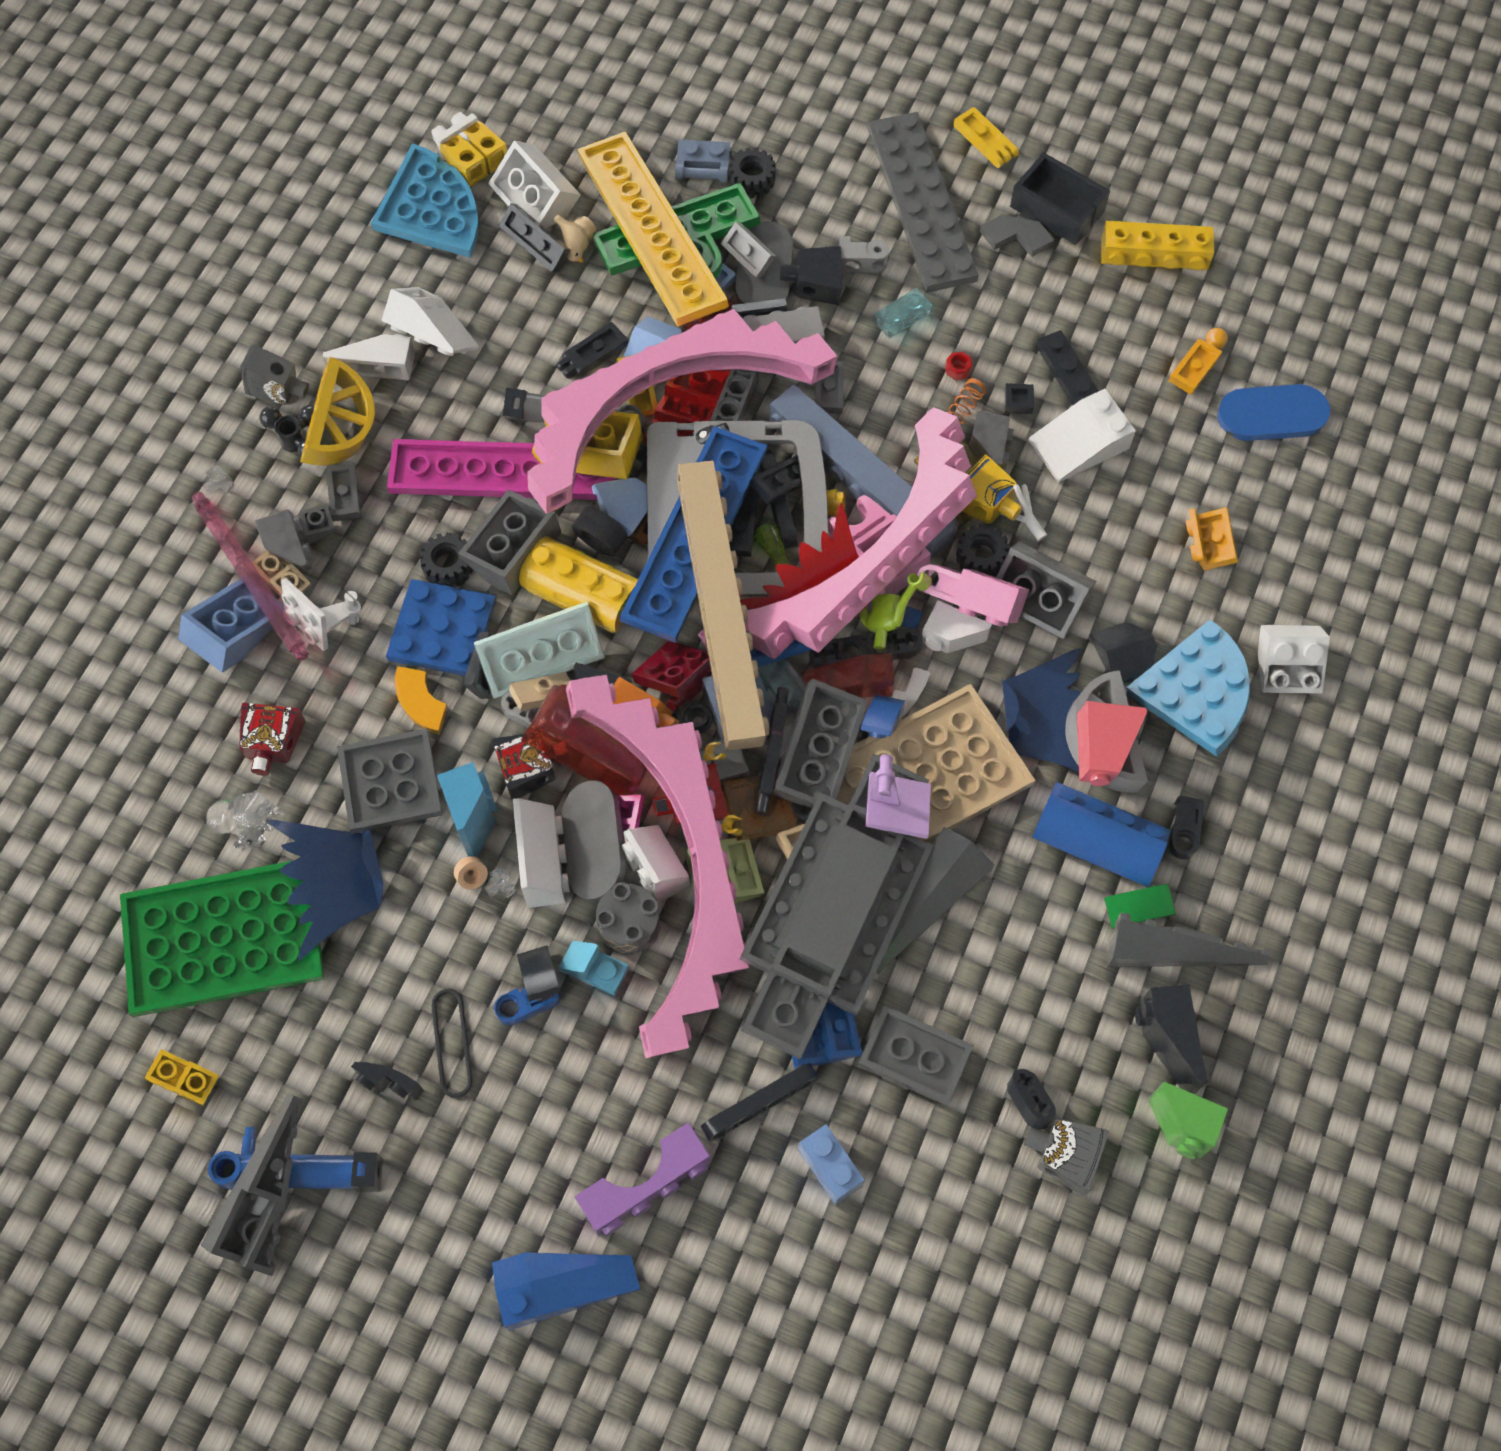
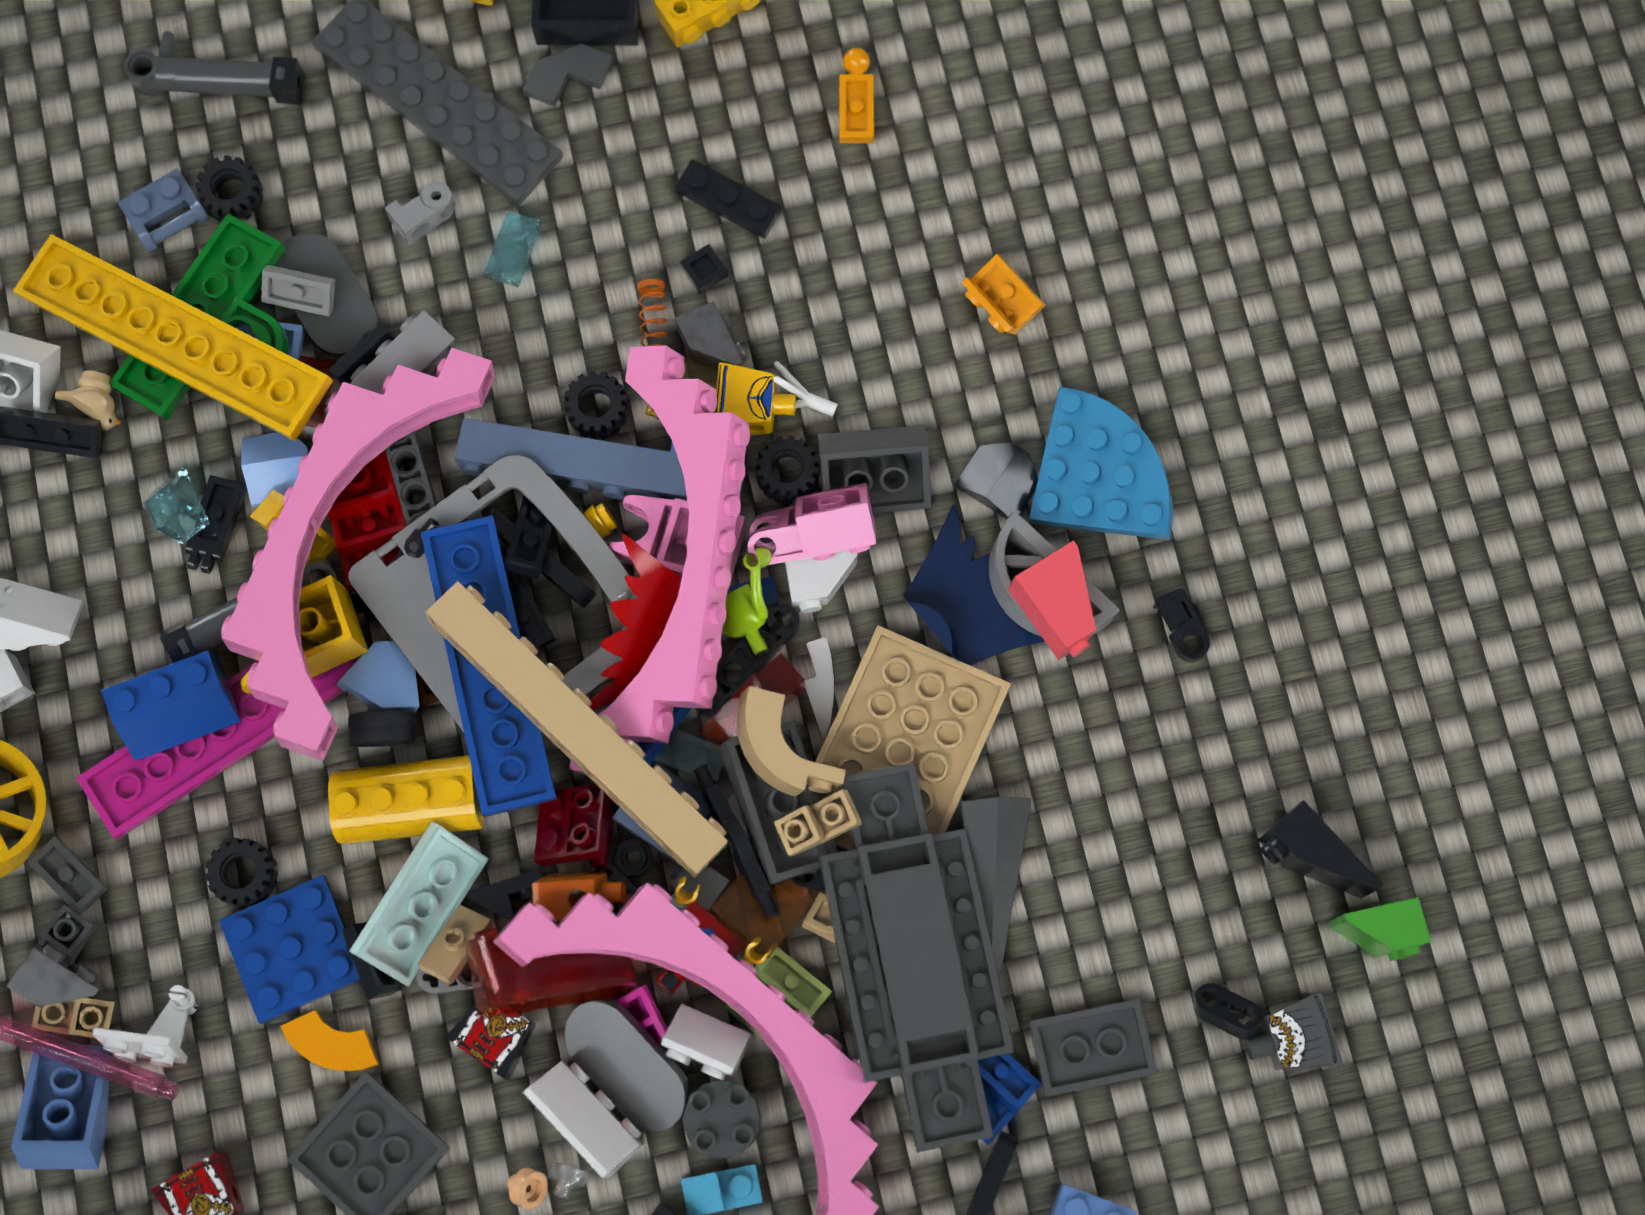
camera: 35 degrees left, 10 degrees up
dark azure slope [437,762,498,858] -> none
dark grey slope [458,489,561,596] -> none
clear neon green cone [753,523,790,565] -> none
black torso [780,246,843,305] -> none
dark grey plate [815,361,844,414] -> none
blue slope [861,695,906,738] -> none
lavender plate [866,754,931,839] -> none
red tile [945,352,973,380] -> none
white slope [1029,389,1136,483] -> none
blue brick [1032,782,1171,887] -> none
green slope [1104,884,1177,929] -> none
dark grey wedge [1107,913,1270,967] -> none
blue tile [1217,384,1330,441] -> none
white slope [1258,625,1330,693] -> none
none -> blue slope [101,651,242,761]
none -> dark grey piece [124,31,304,105]
none -> clear light blue slope [144,468,210,544]
none -> black tyre [564,371,629,440]
none -> tan arch [737,686,846,797]
none -> tan slope [774,789,863,856]

